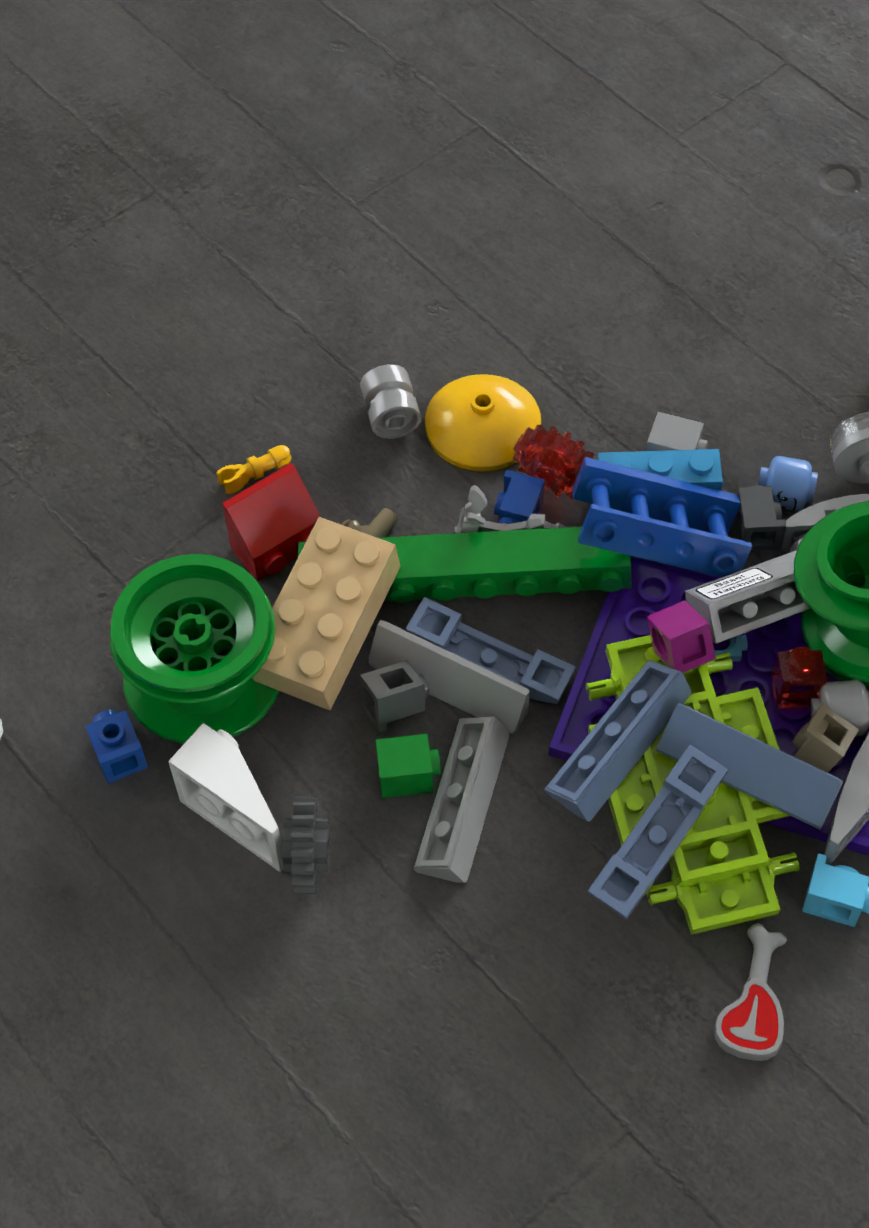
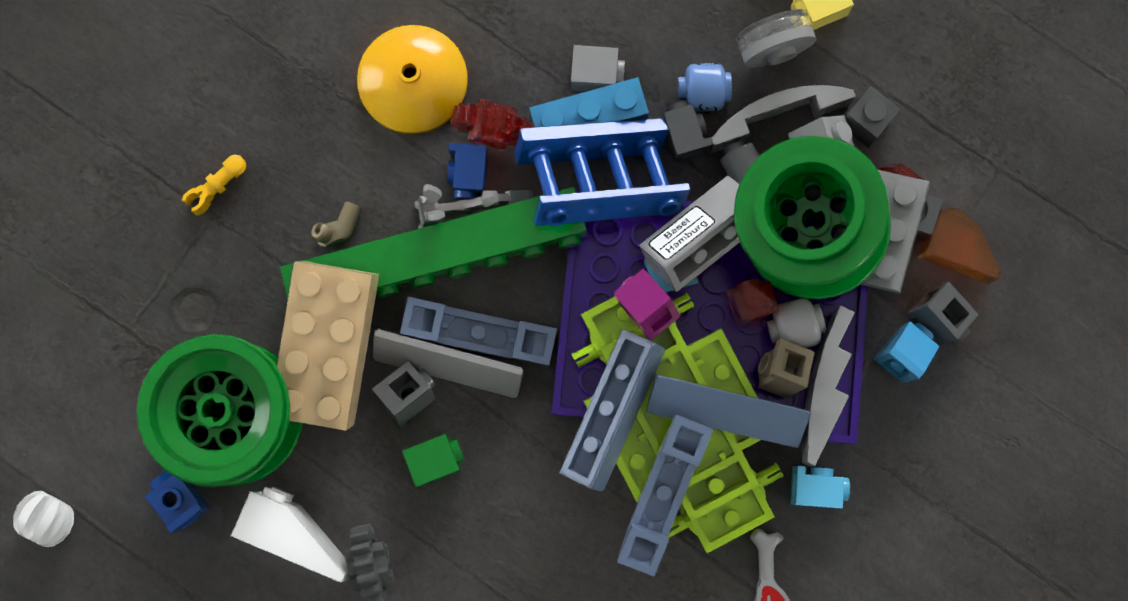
camera: 15 degrees left, 25 degrees up
red slope [222,463,321,582] -> none
light grey wheel [360,364,421,439] -> none
light grey slope [413,716,509,883] -> none

